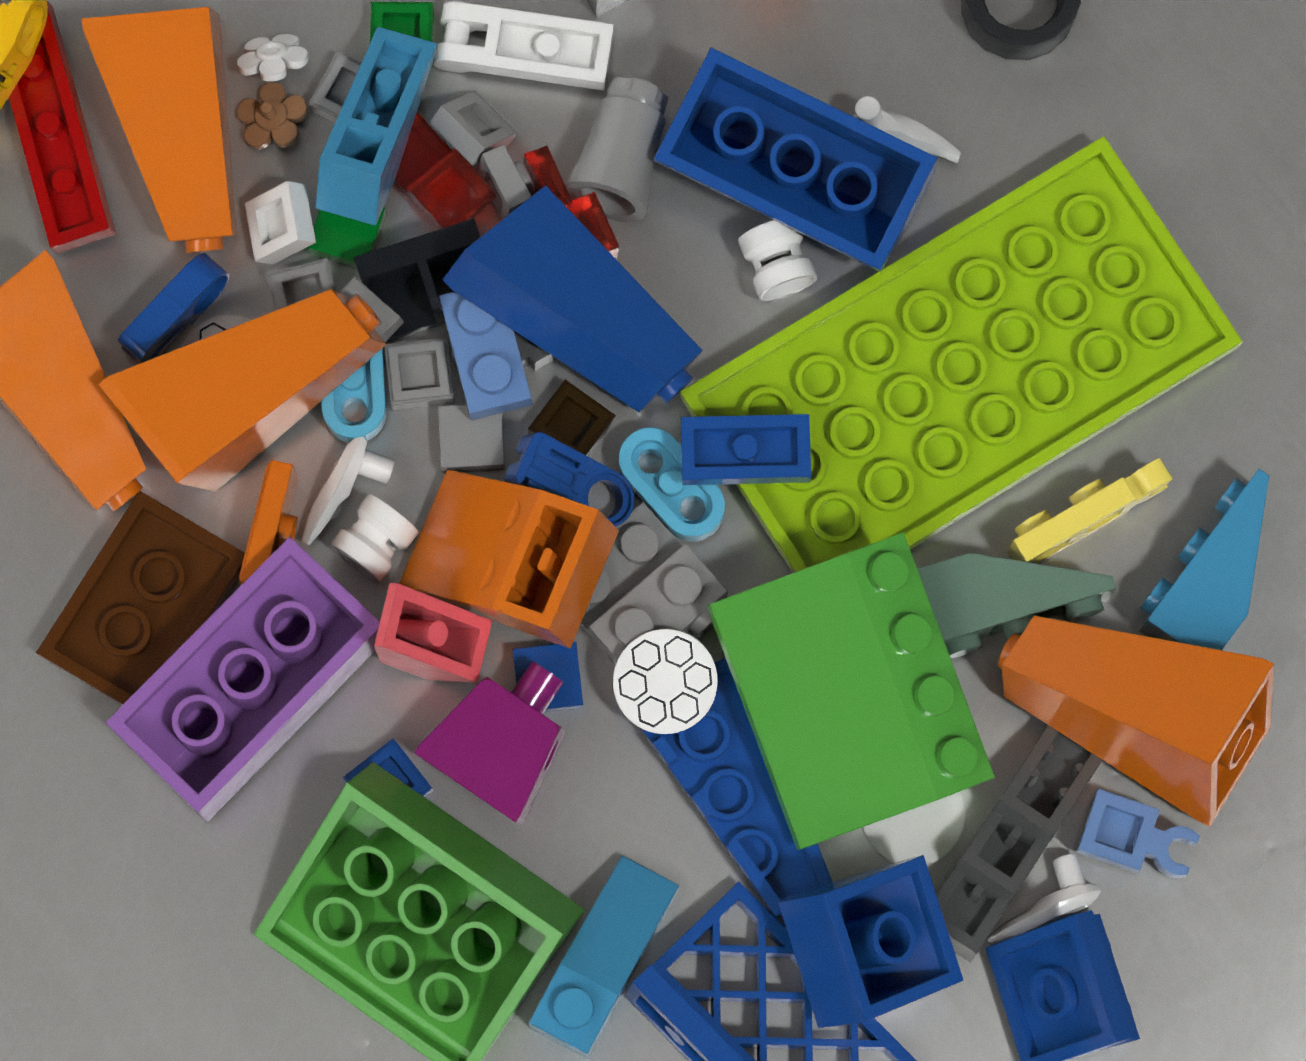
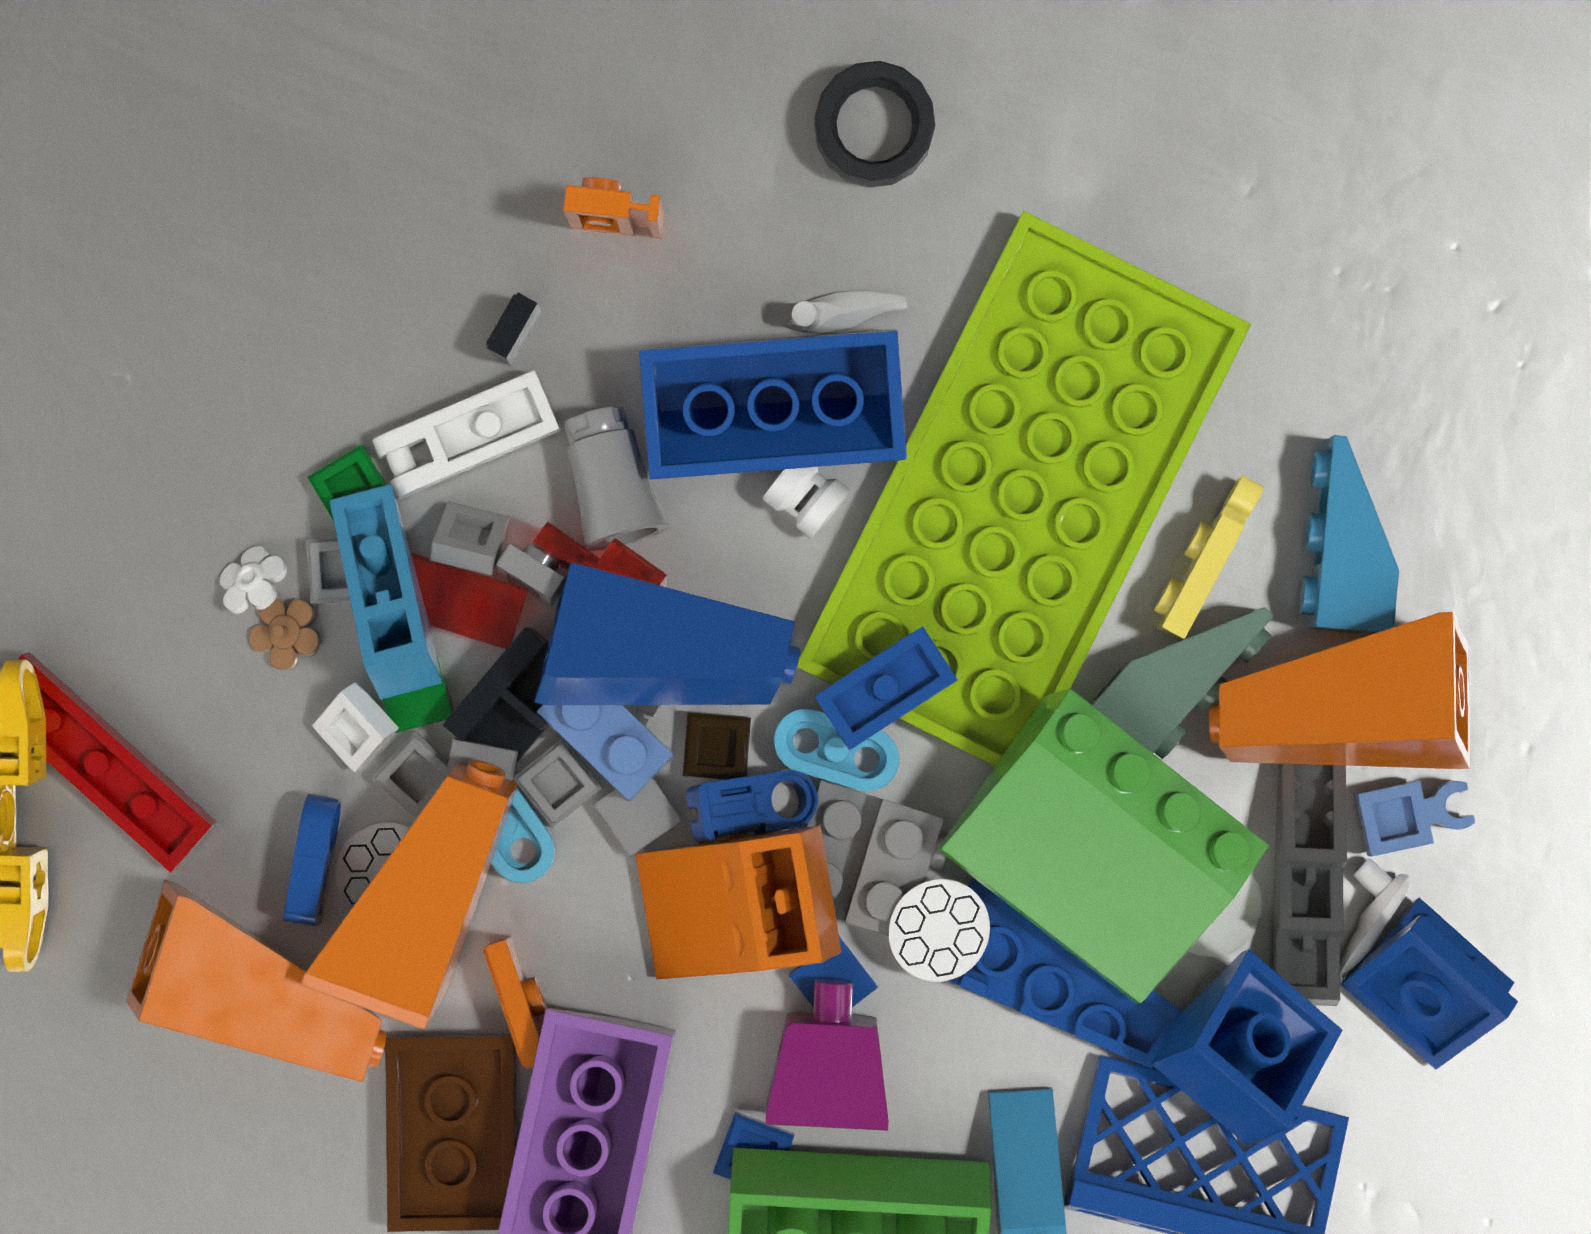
camera: 30 degrees left, 10 degrees up
orange slope [82,7,237,253] -> none
white bar [302,437,395,545] -> none
white wheel [329,494,419,583] -> none
coral slope [374,583,492,683] -> none

